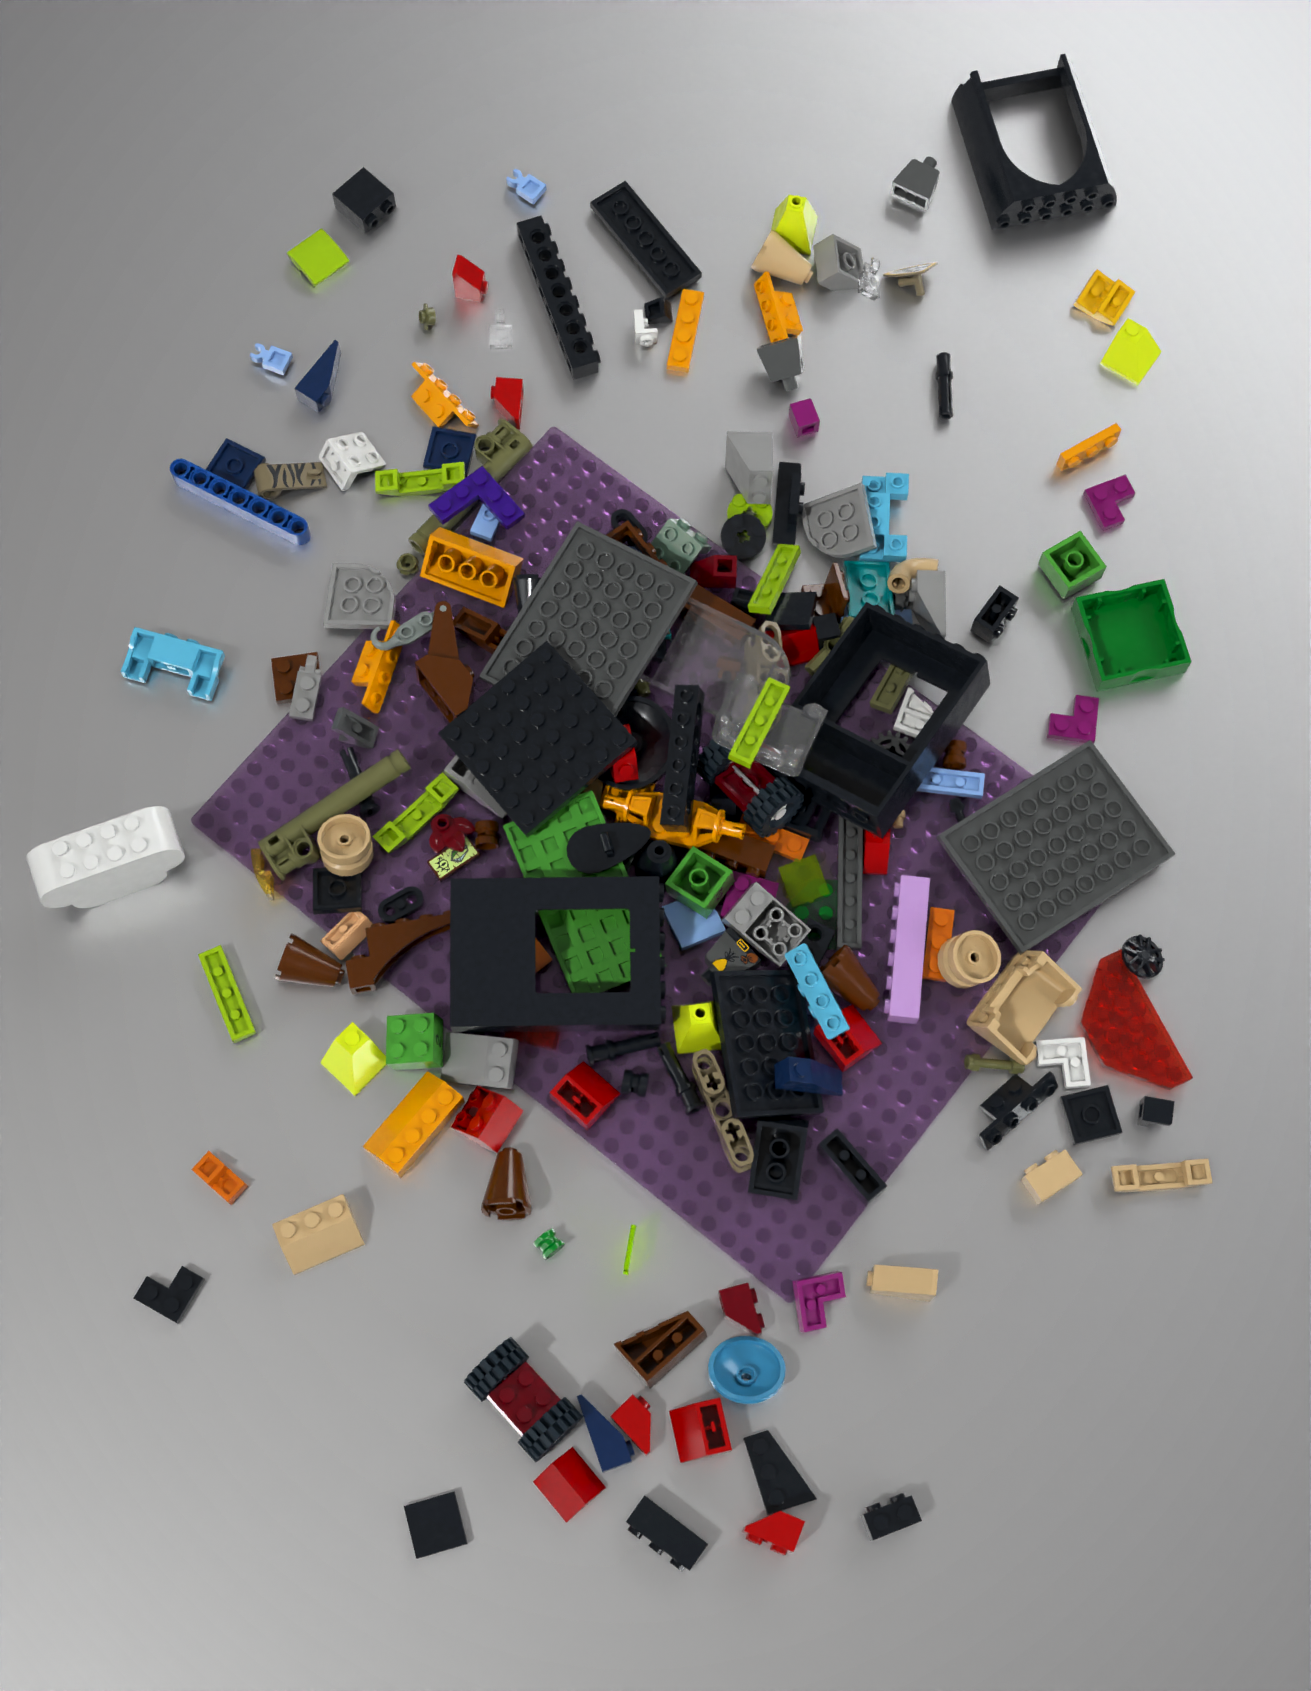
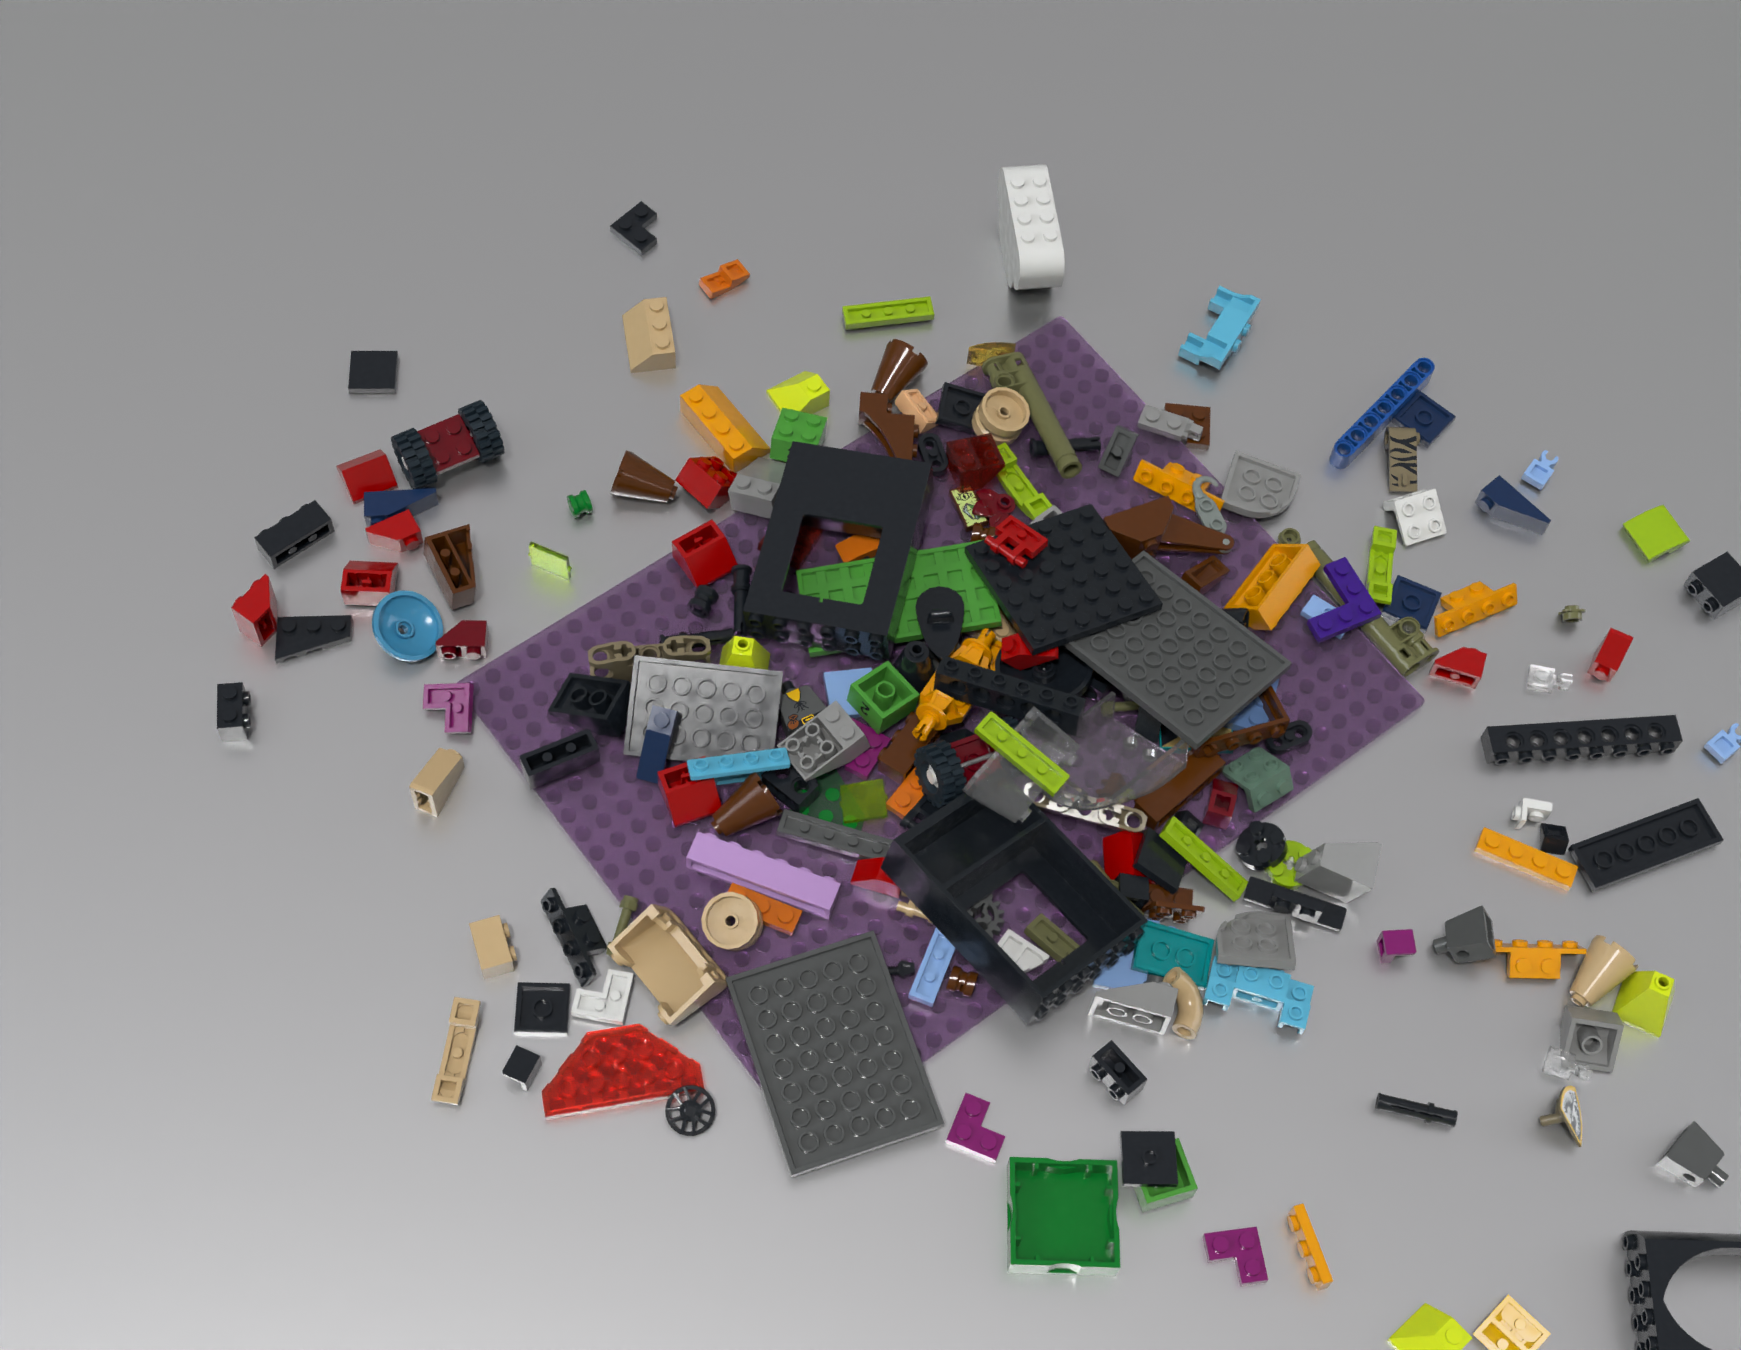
camera: 100 degrees right, 10 degrees down
none -> clear red slope [946,433,1005,493]
none -> red plate [984,515,1048,568]
none -> black plate [1120,1131,1178,1187]

